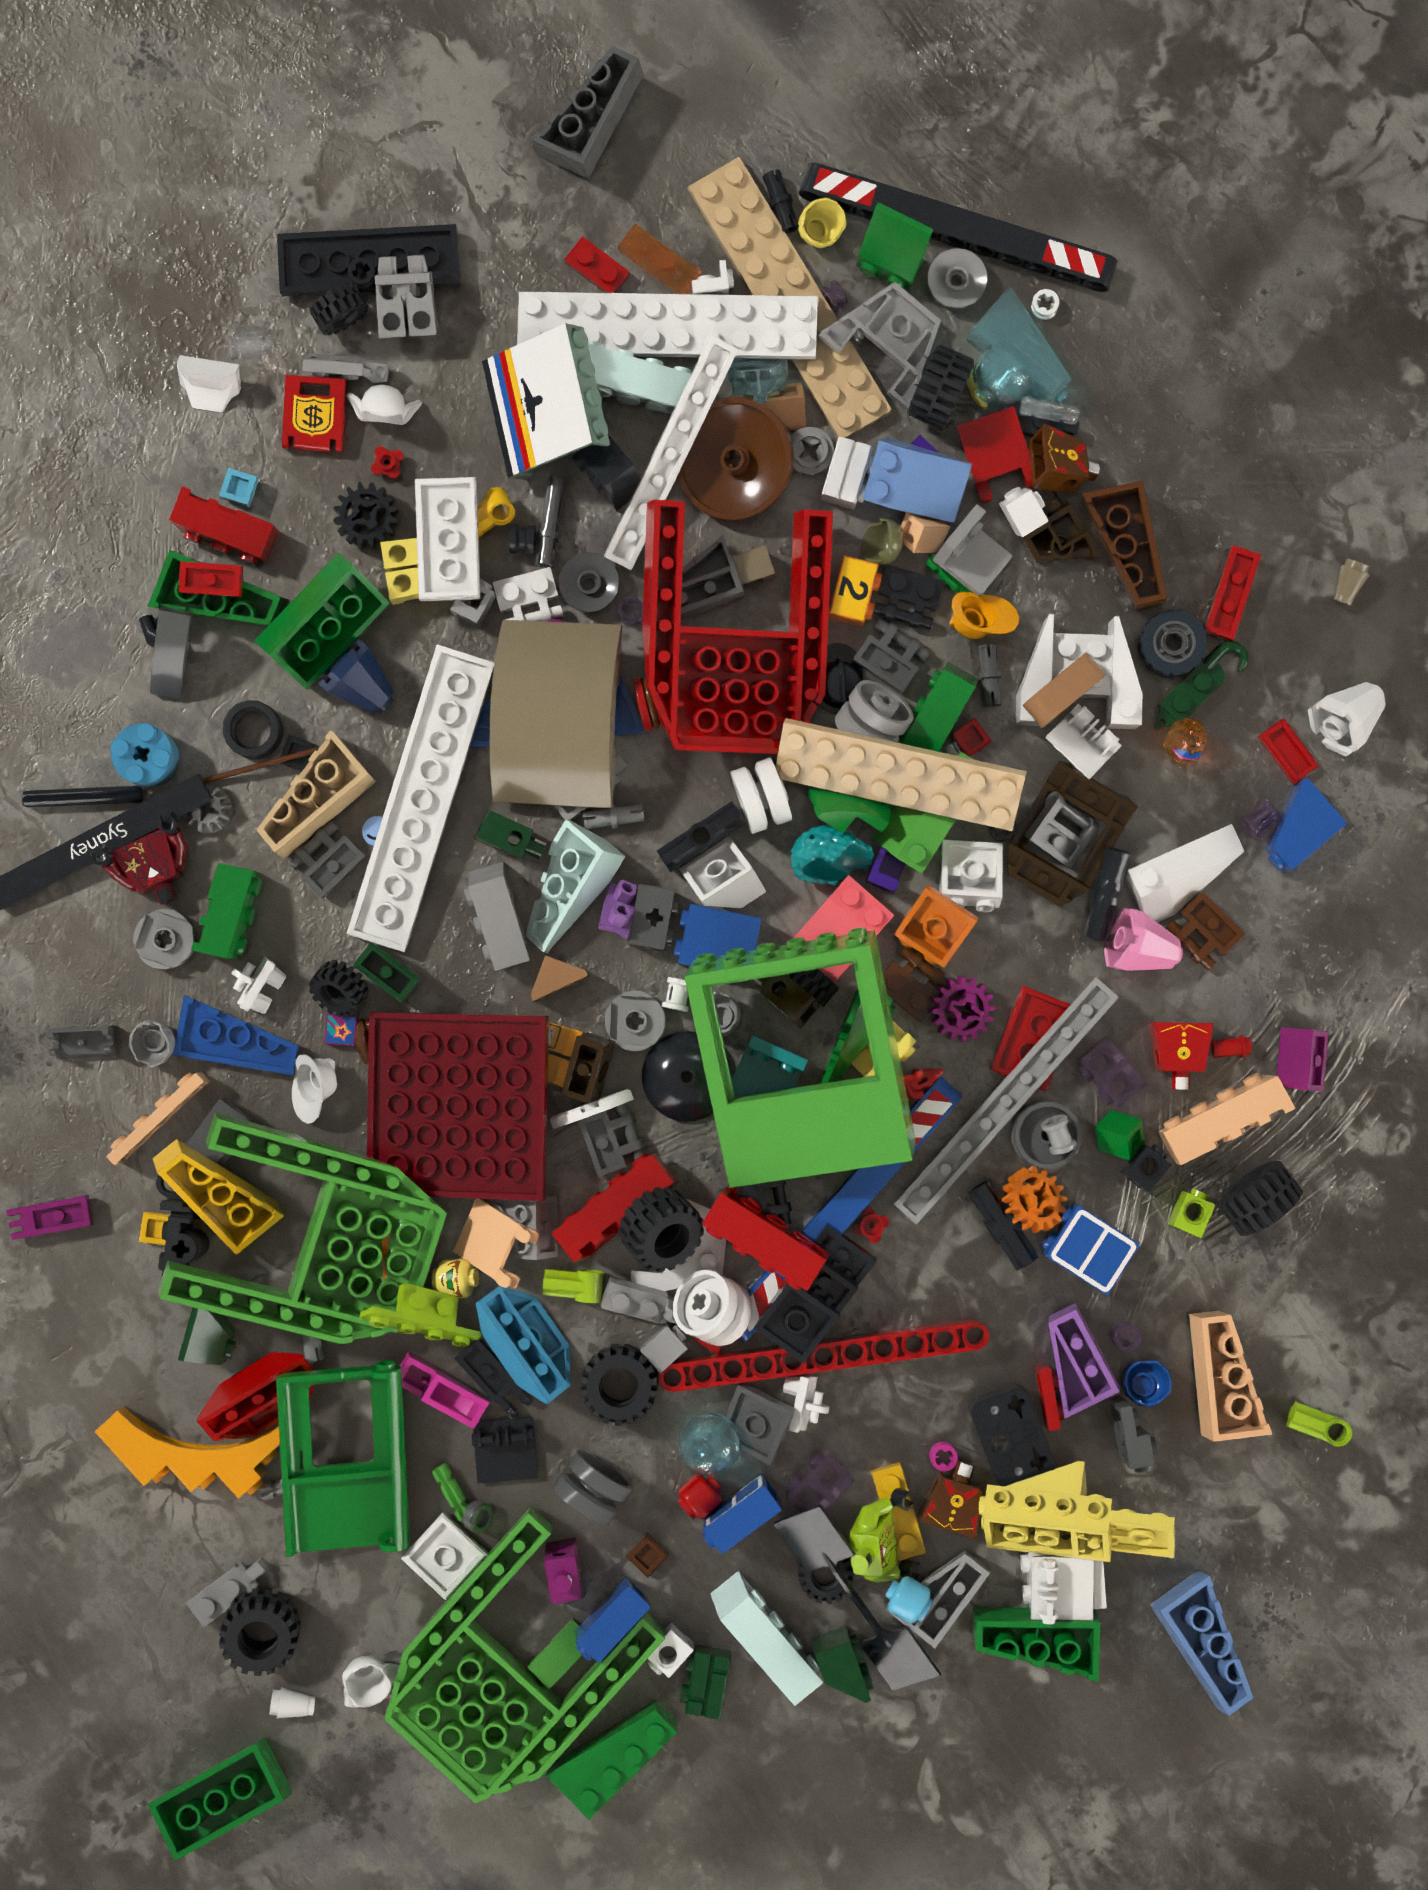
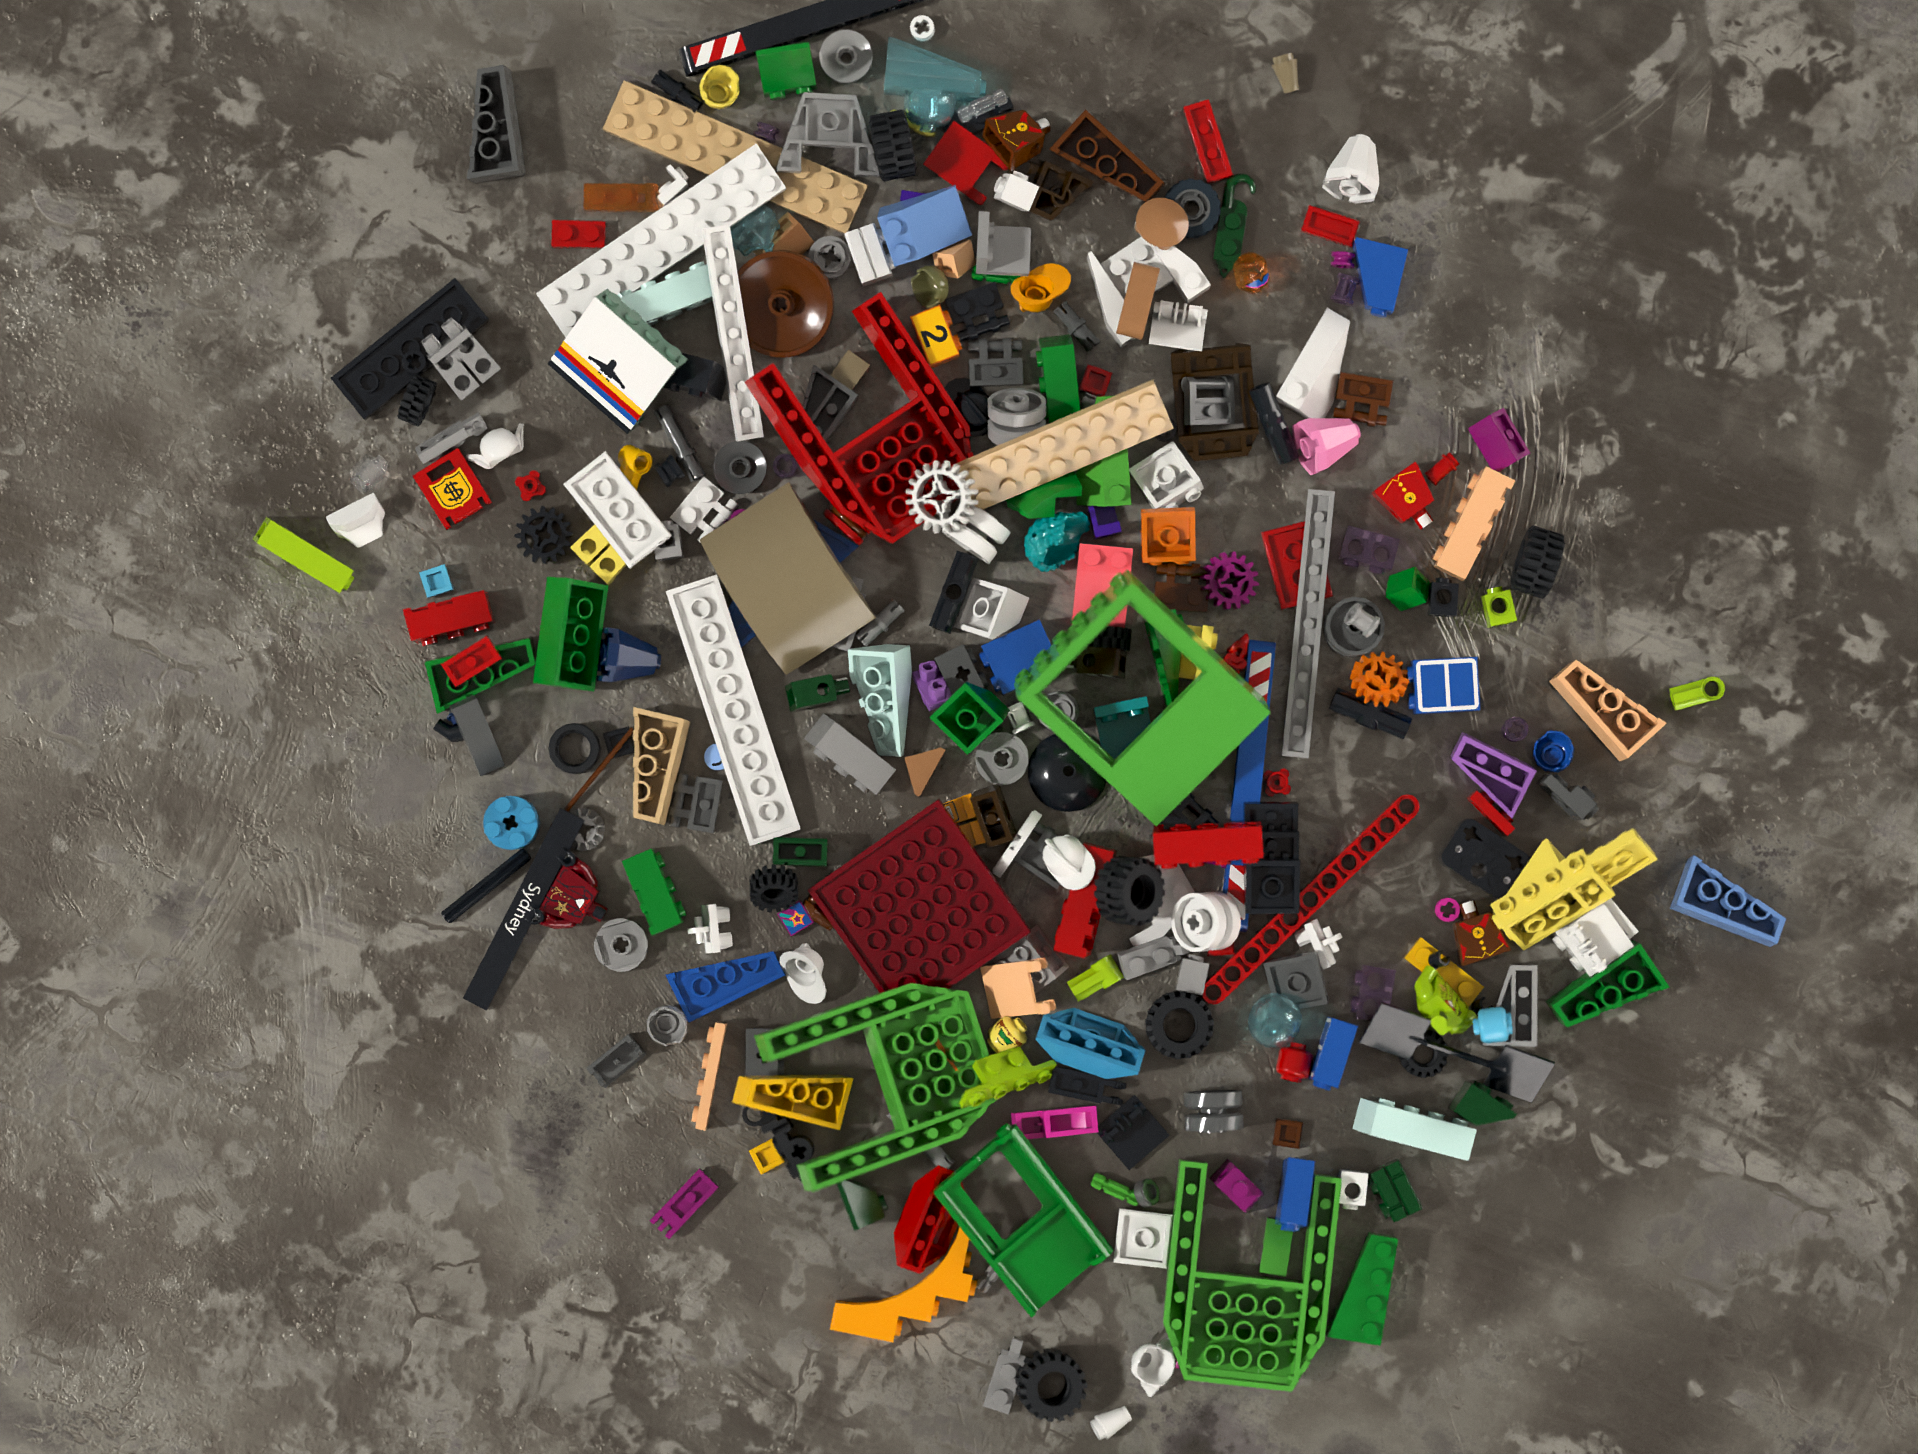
camera: 35 degrees left, 0 degrees up
none -> lime slope [253,517,354,593]
none -> white gear [905,461,978,533]
none -> green slope [929,681,1010,755]
none -> white piece [1043,835,1096,890]
none -> medium nougat dish [1135,198,1189,250]
none -> magenta bush [1331,251,1355,269]

